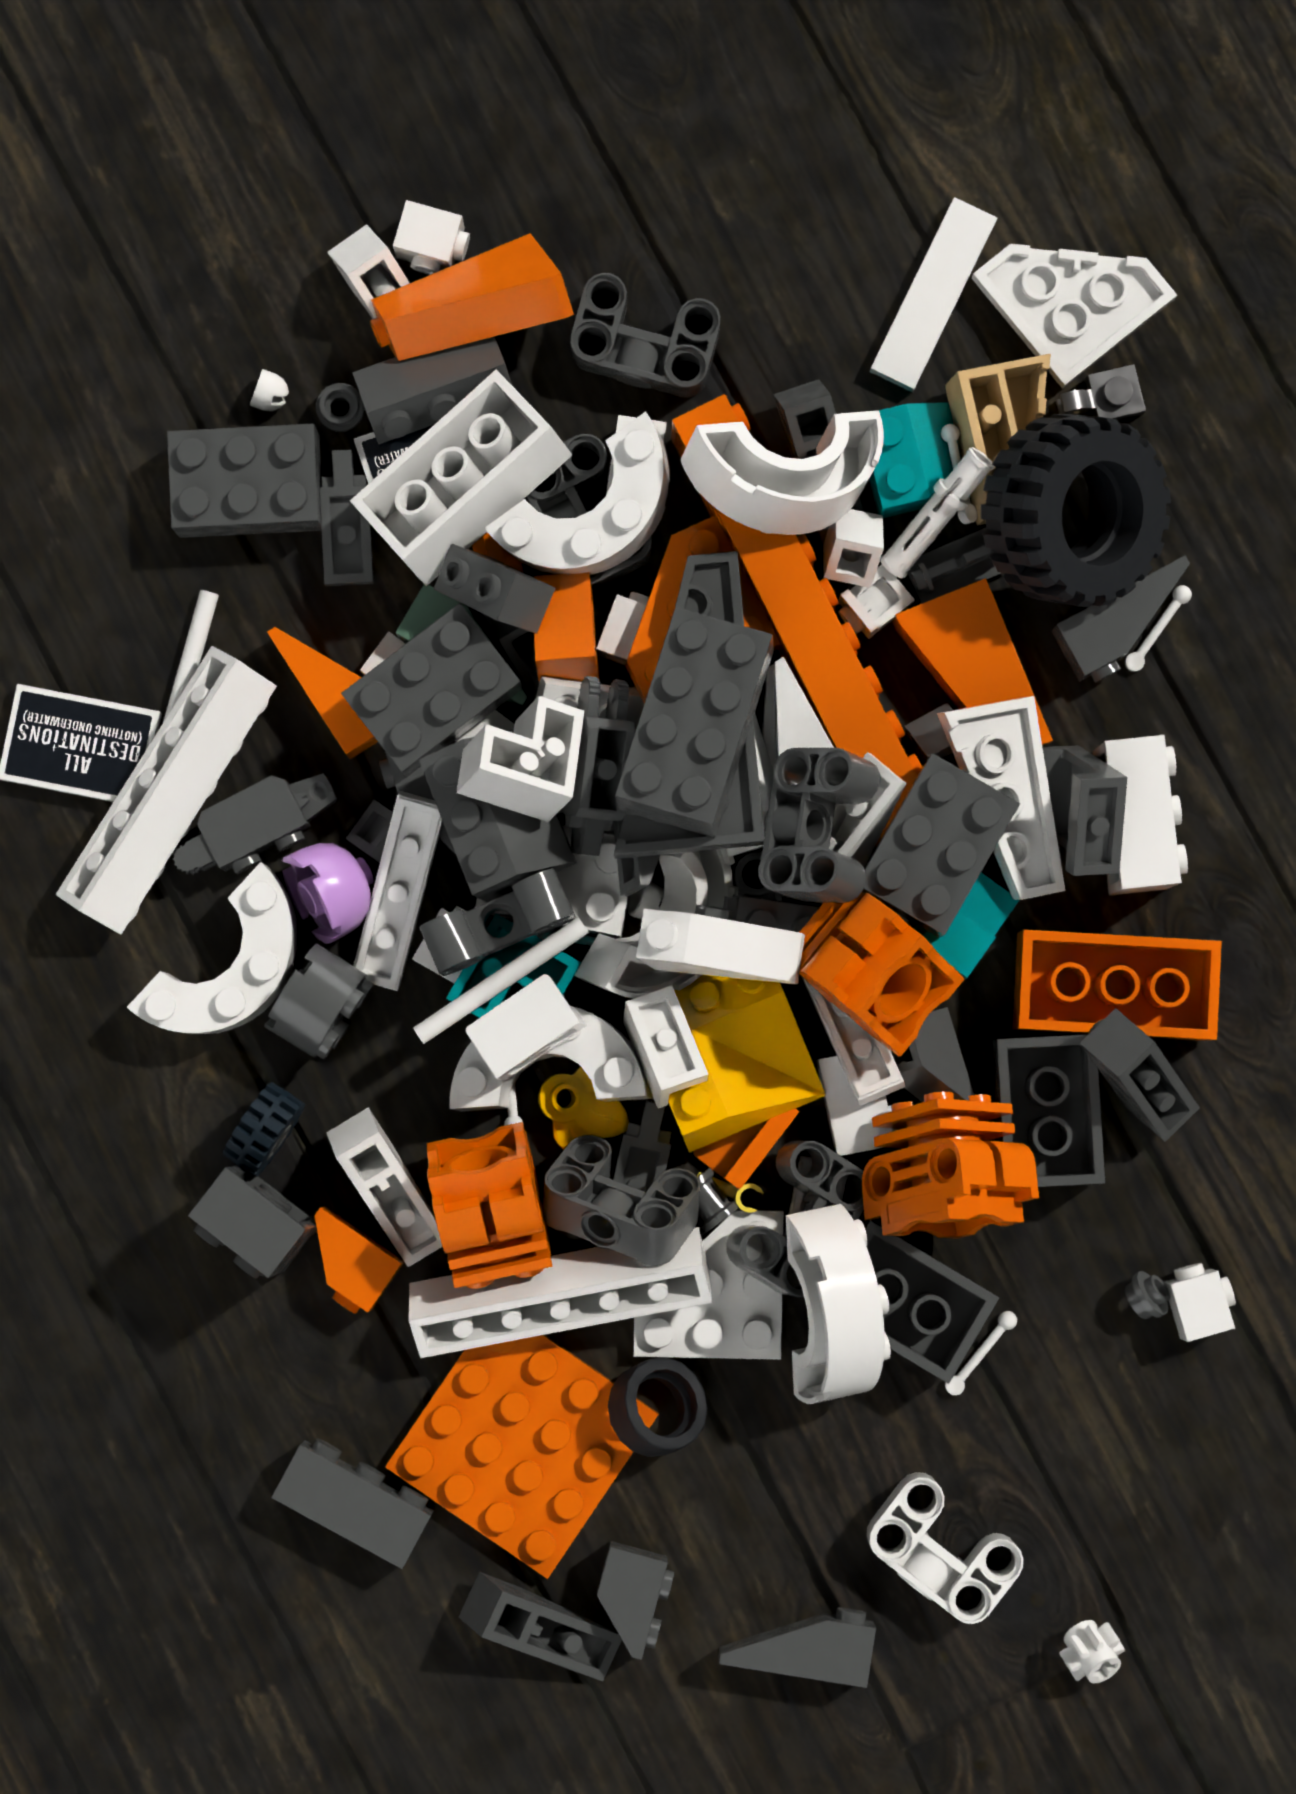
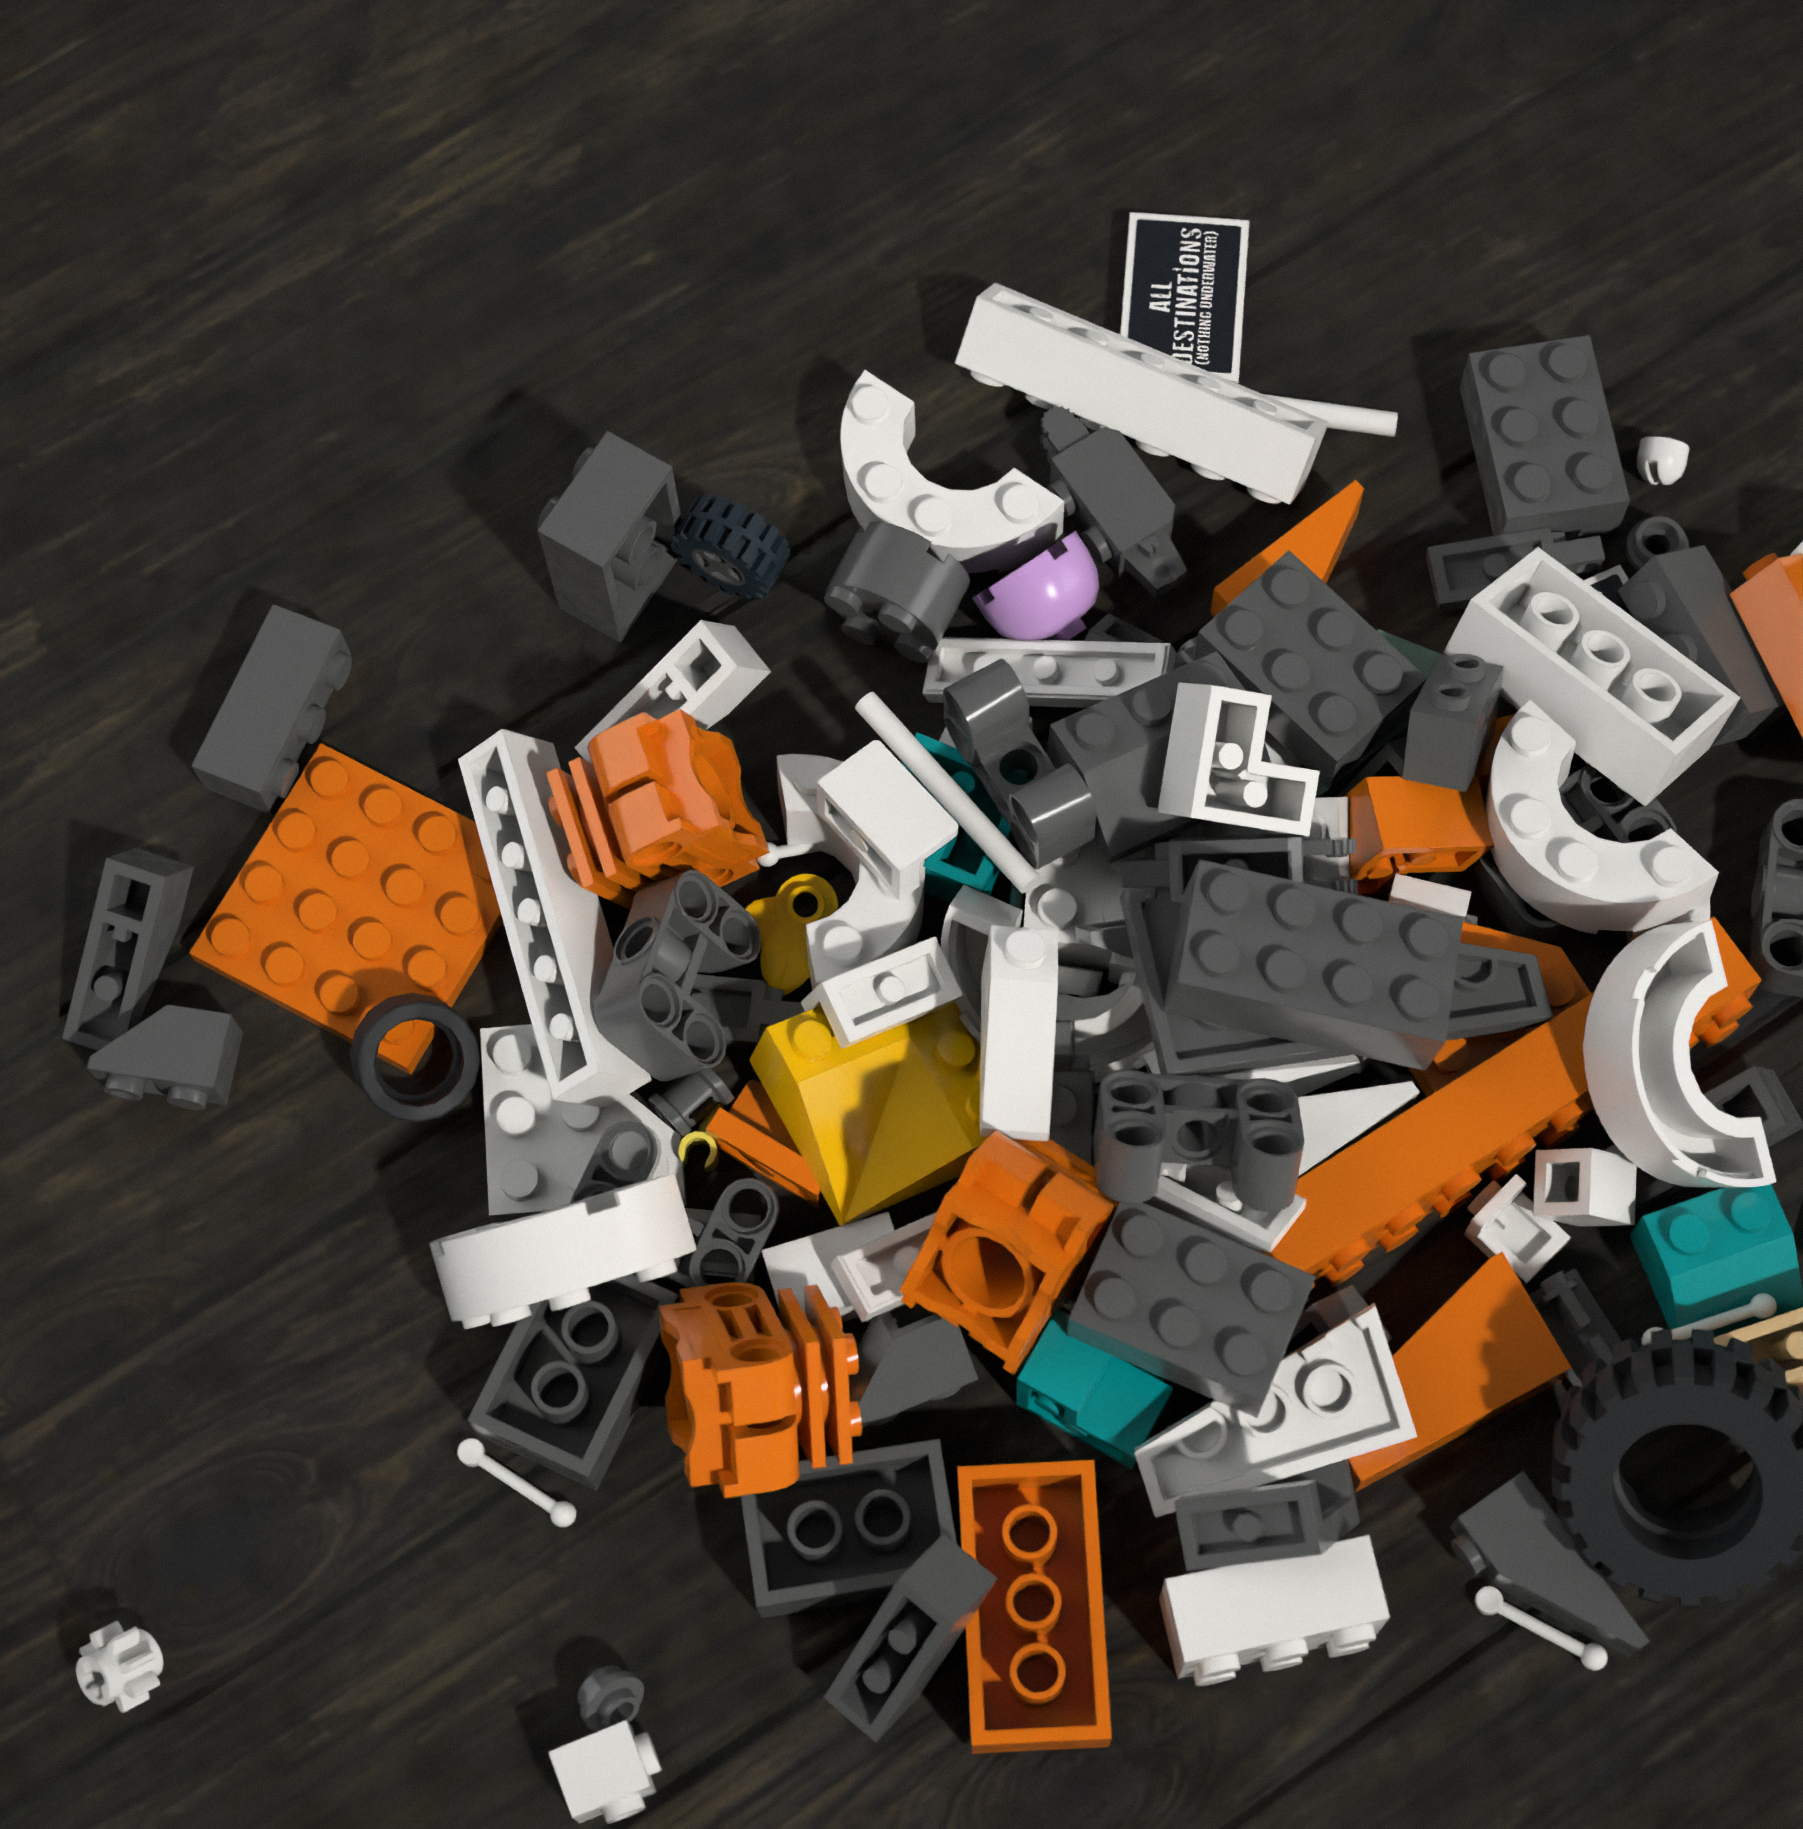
camera: 85 degrees right, 15 degrees down
orange slope [314,1206,404,1314] -> none
dark grey slope [718,1607,876,1688] -> none
white beam [867,1472,1024,1624] -> none
white pin [880,447,995,578] -> none

